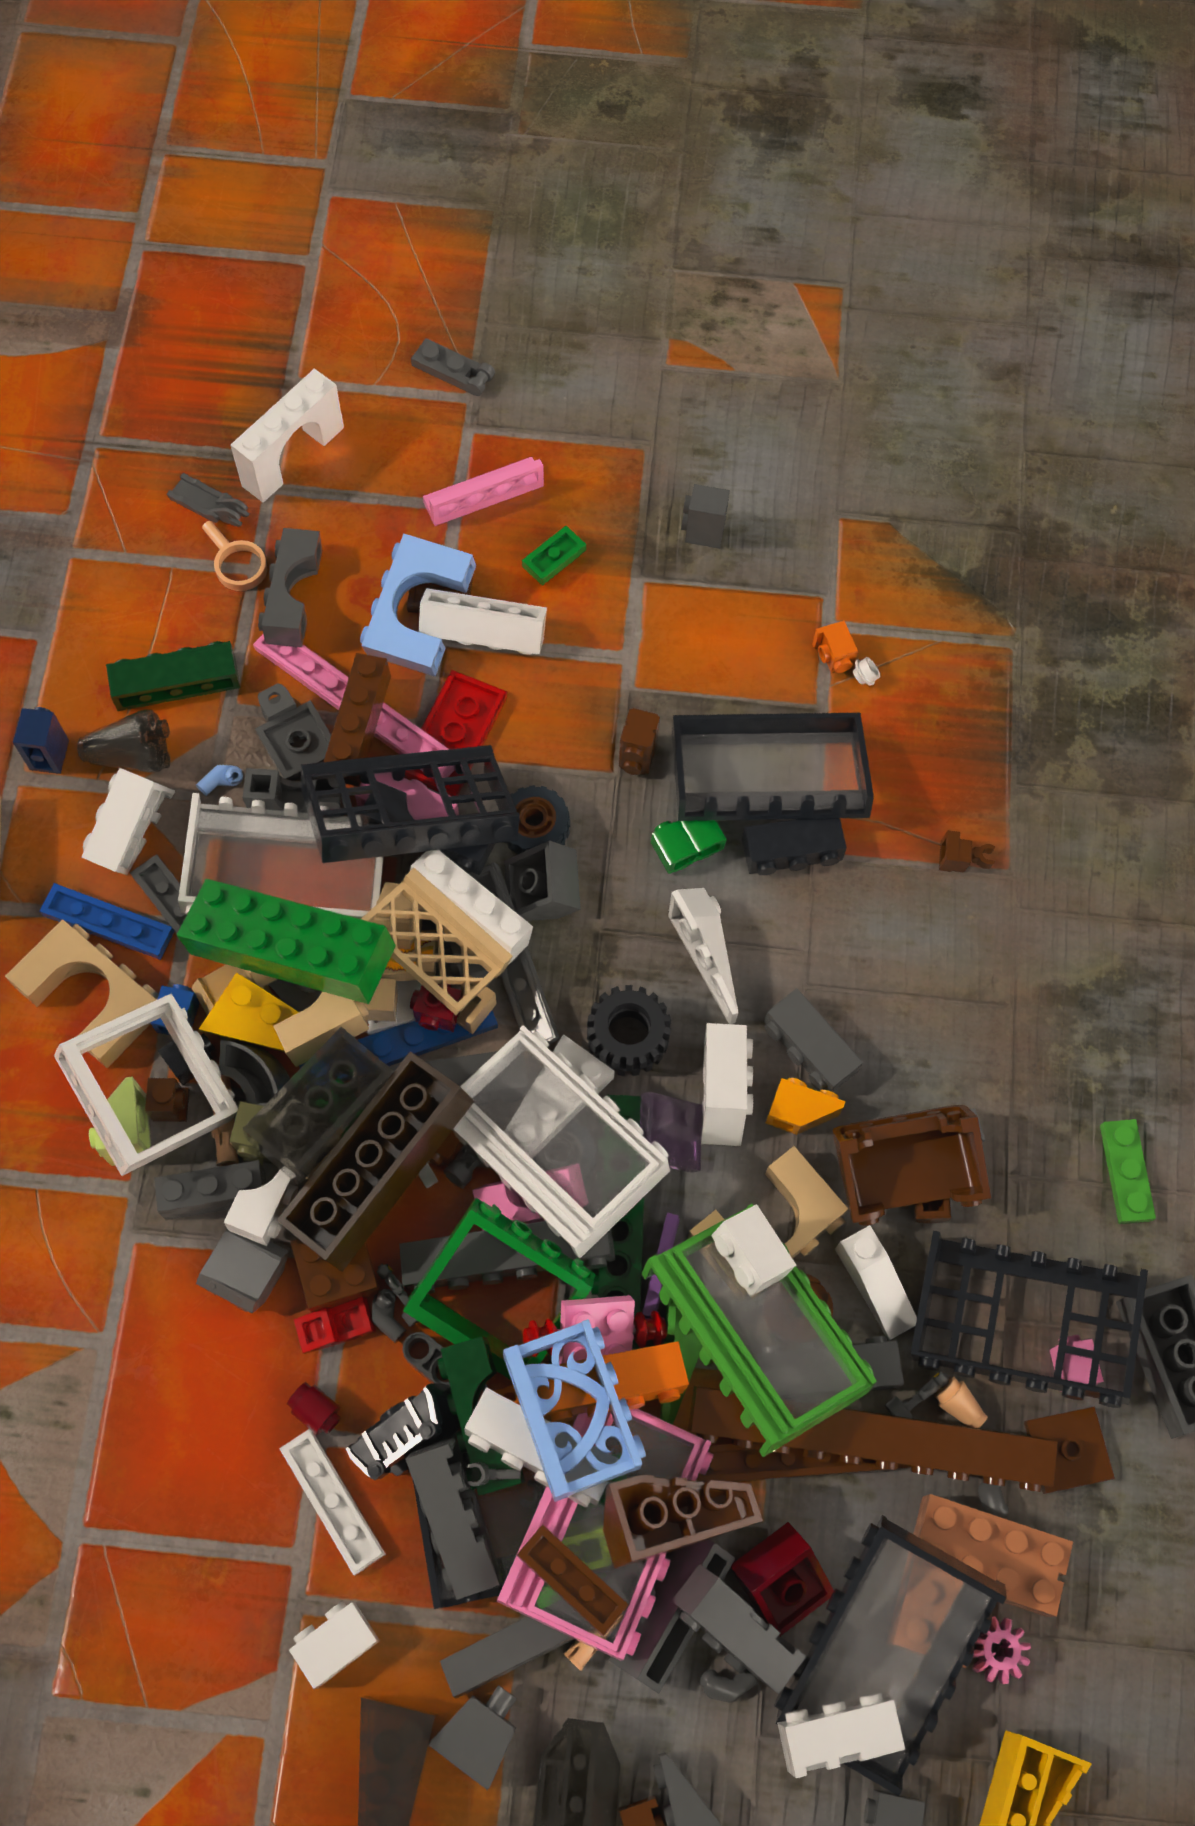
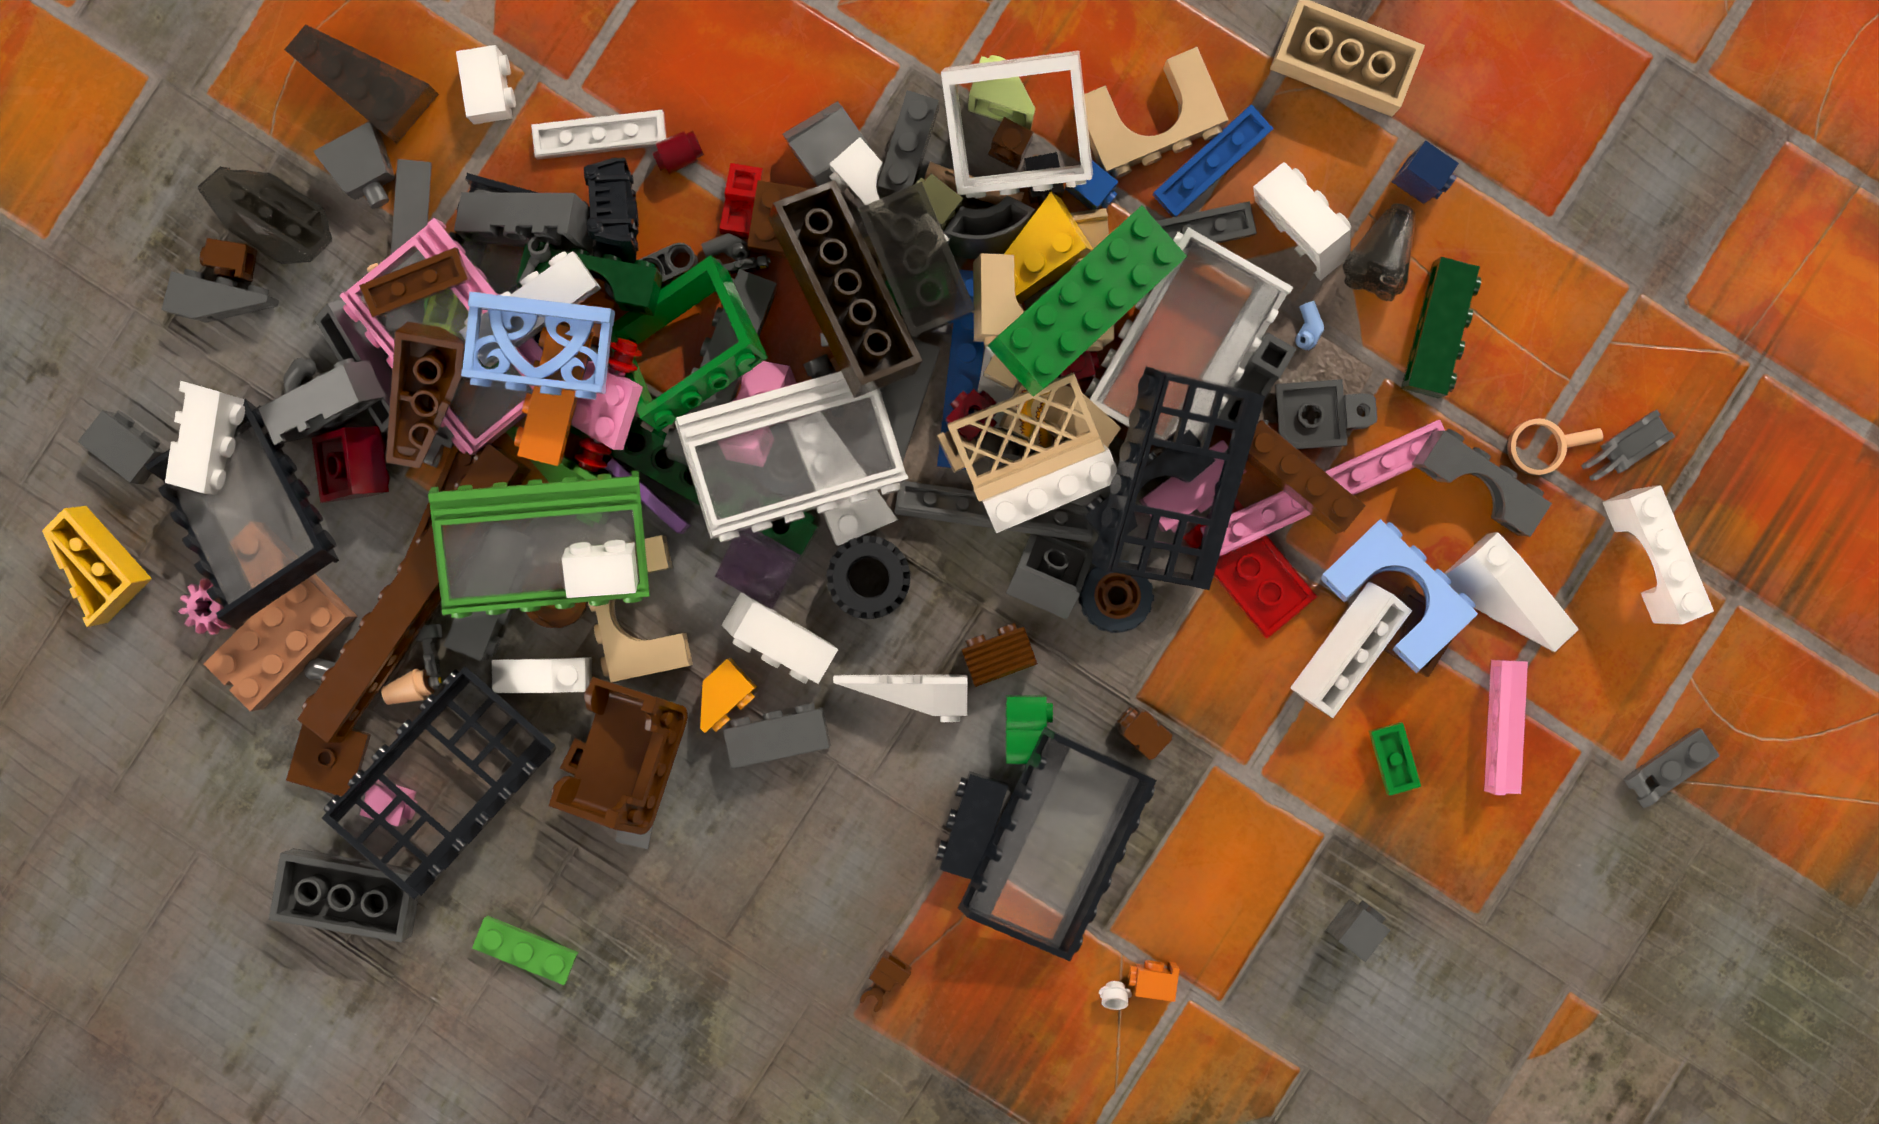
camera: 115 degrees right, 20 degrees up
none -> reddish brown brick [961,623,1038,687]
none -> white wedge [1444,532,1579,652]

